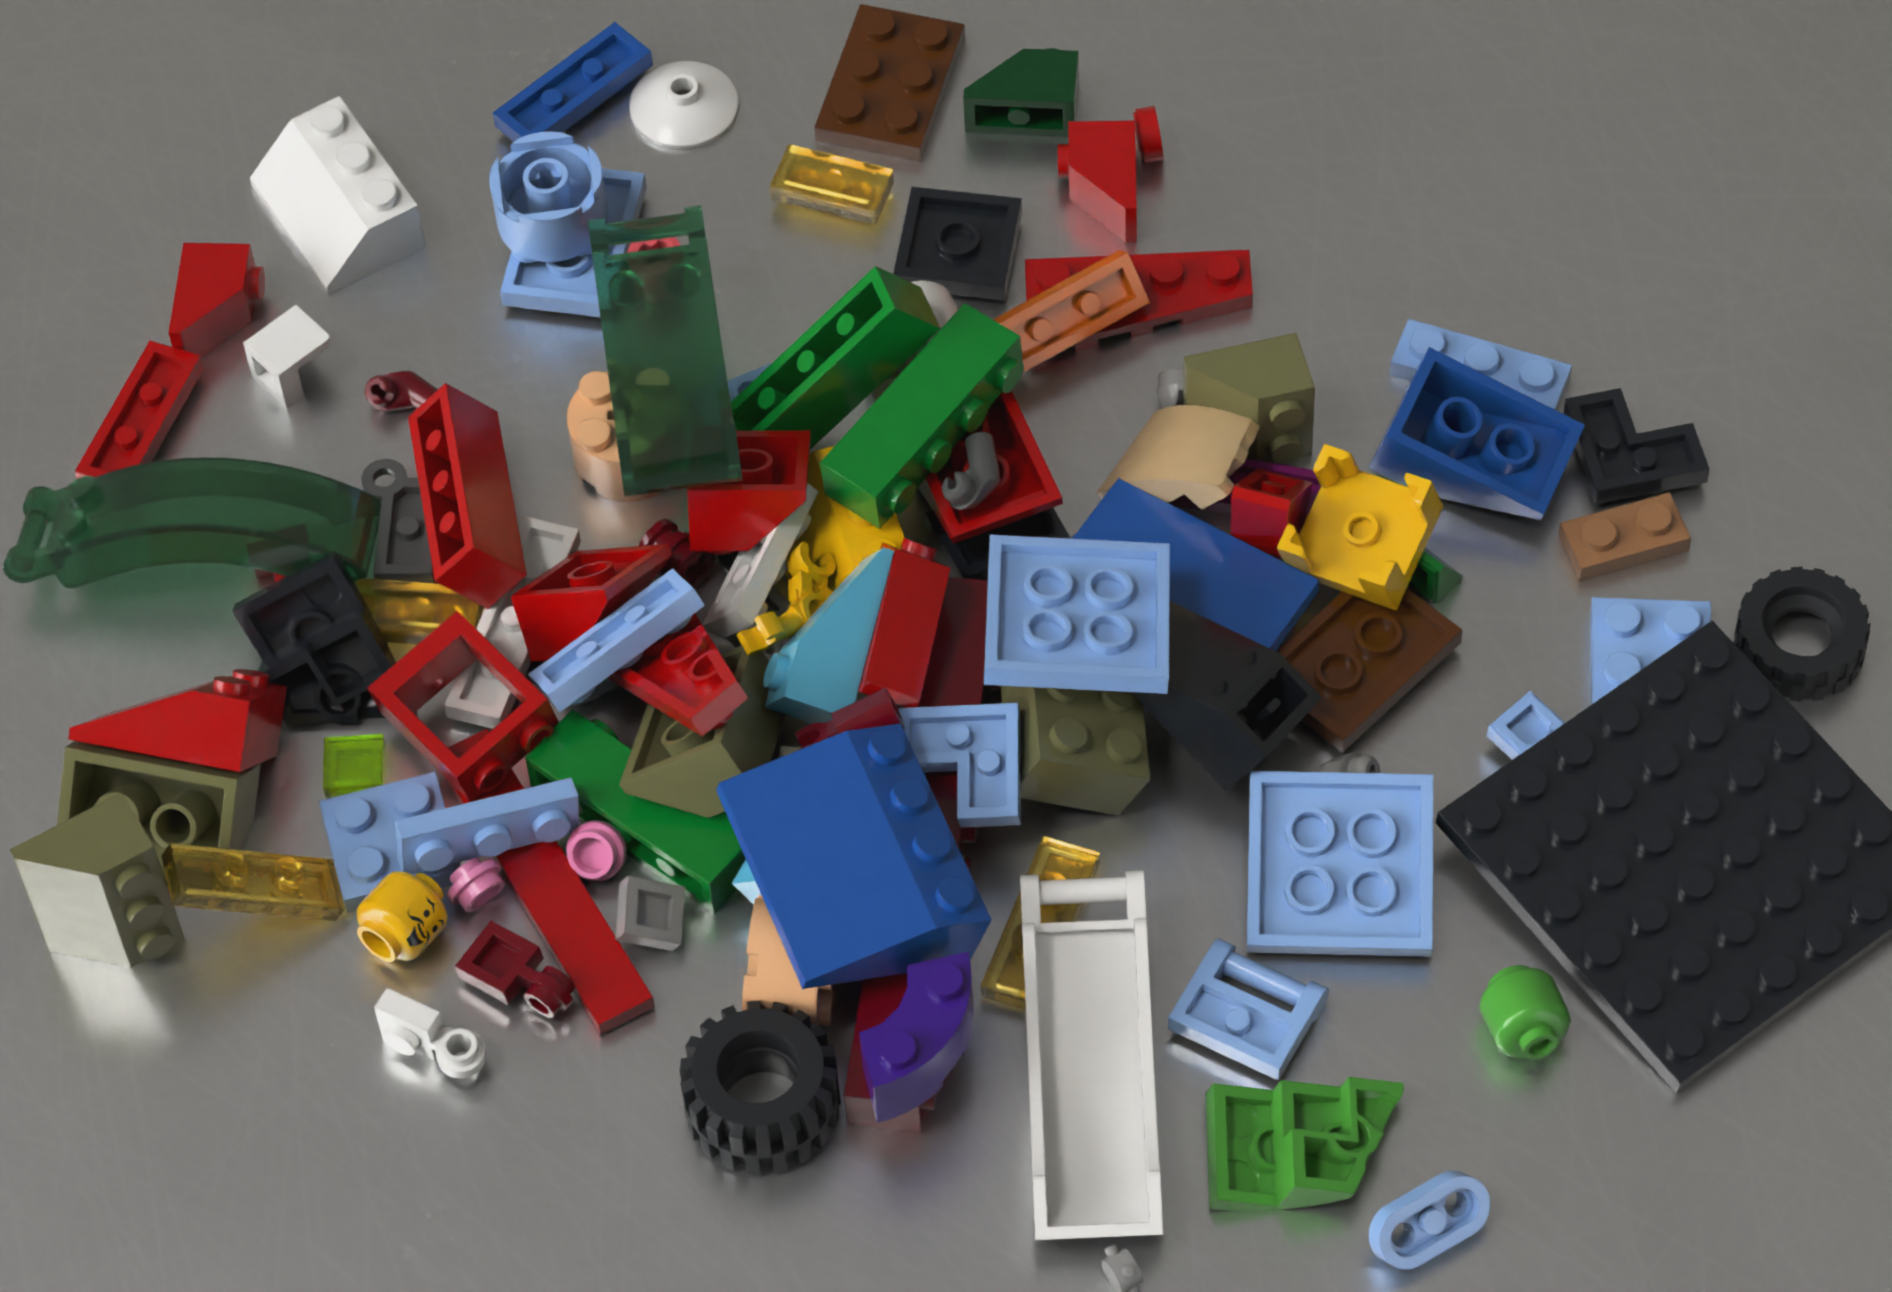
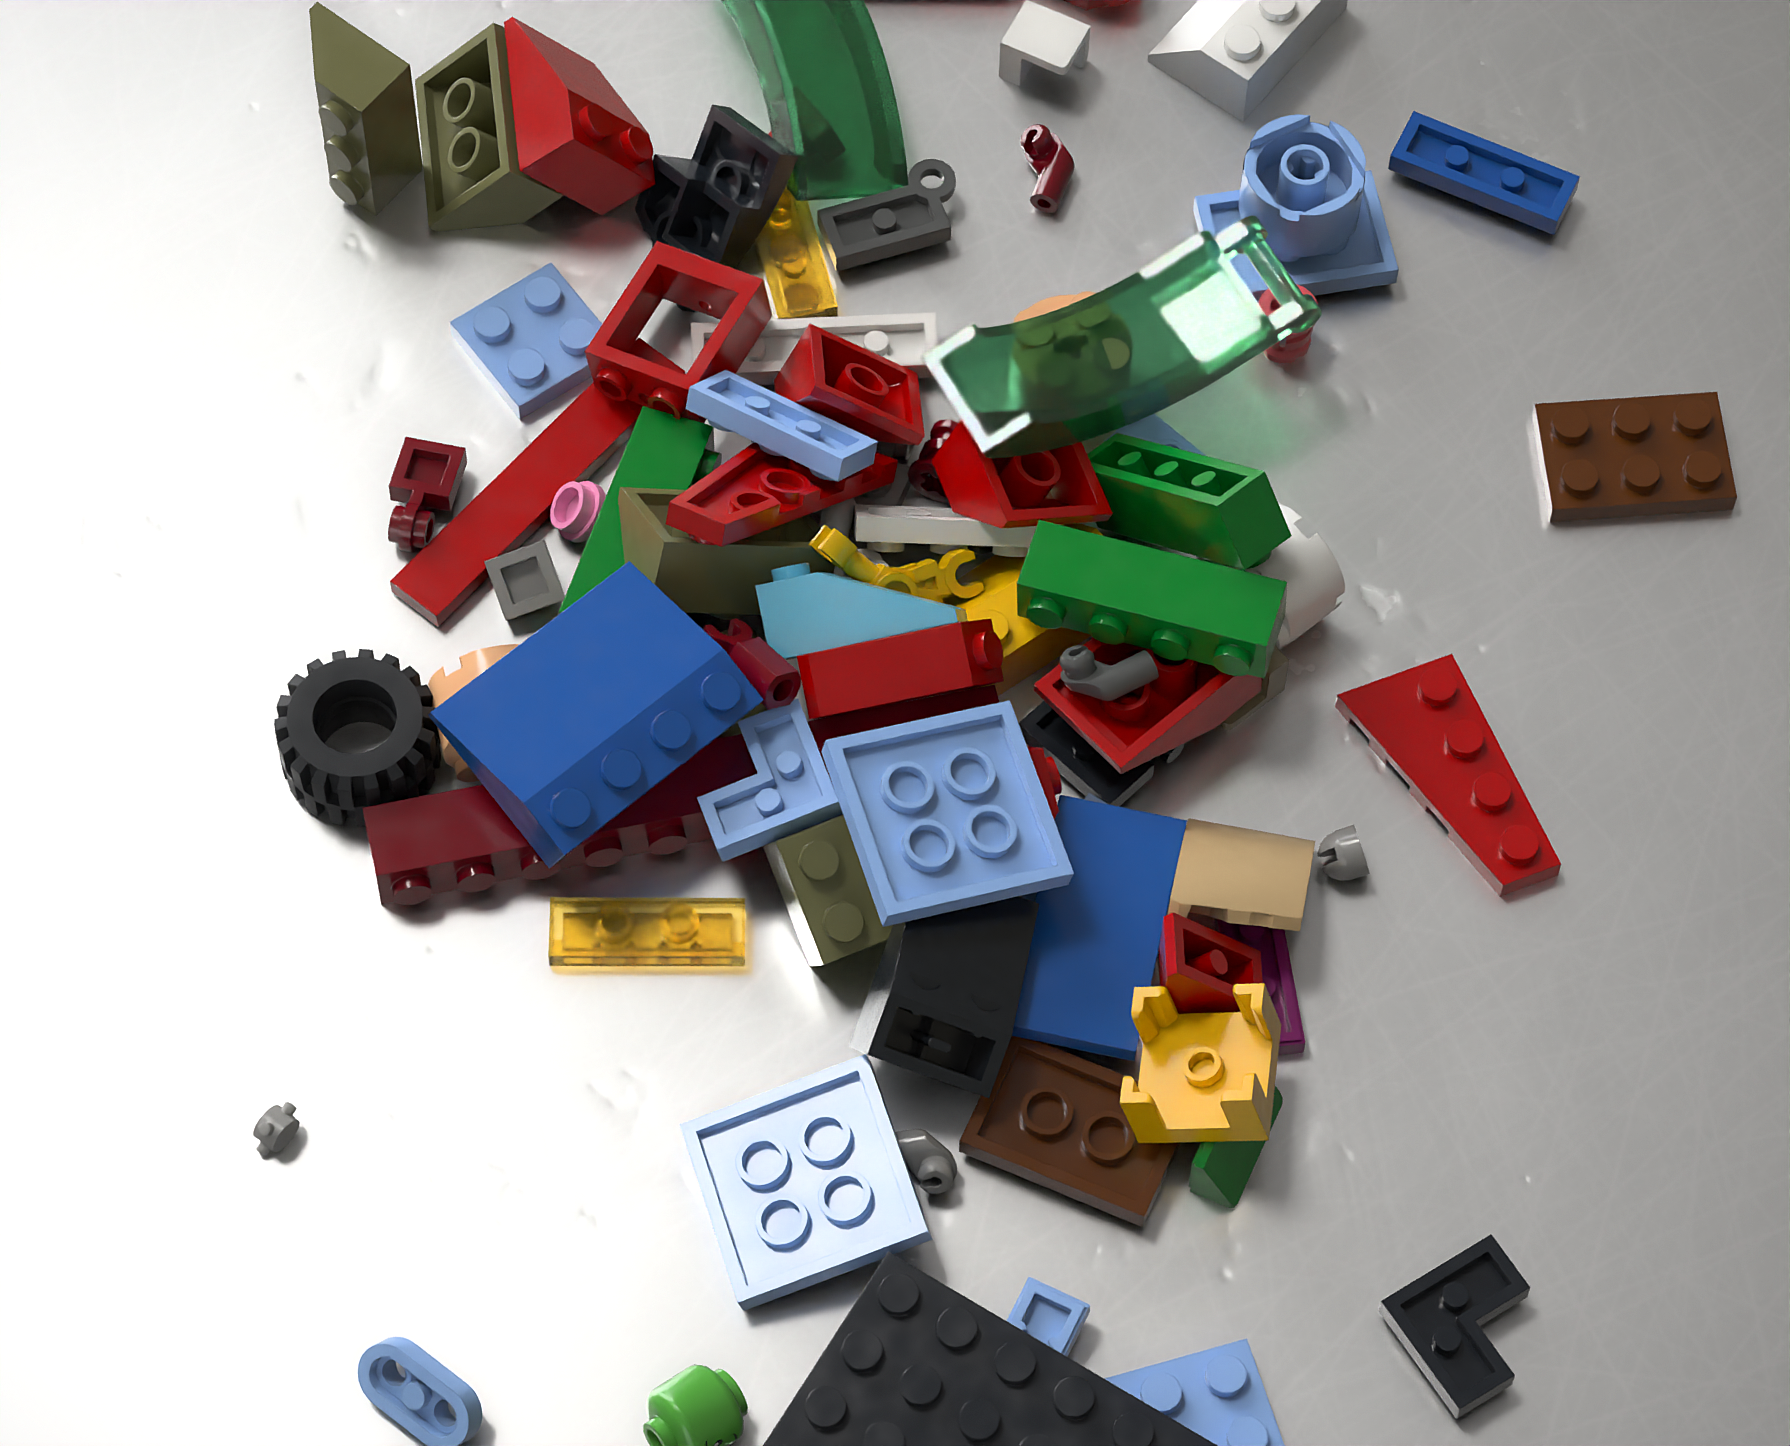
camera: 65 degrees right, 5 degrees up
clear yellow plate [161,843,345,921] -> none
clear neon green tile [323,734,386,799] -> none
yellow head [357,871,448,962] -> none
white plate [374,988,486,1079] -> none
light blue plate [395,777,579,874] -> none
red brick [408,383,527,609] -> none
bright pink plate [447,857,505,913] -> none
white dish [629,61,739,150] -> none
clear yellow plate [770,144,894,225] -> none
dark purple brick [859,952,974,1123] -> none
black plate [893,187,1022,300] -> none
dark green slope [963,48,1079,137] -> none
orange plate [993,250,1150,373] -> none
white windscreen [1020,870,1163,1240] -> none
red slope [1058,120,1137,243] -> none
red tile [1133,106,1164,164] -> none
light blue plate [1168,938,1329,1081] -> none
olive slope [1183,333,1315,464] -> none
bright green slope [1205,1077,1404,1211] -> none
blue slope [1368,347,1585,520] -> none
light blue plate [1390,319,1572,411] -> none
medium nougat plate [1559,492,1691,582] -> none

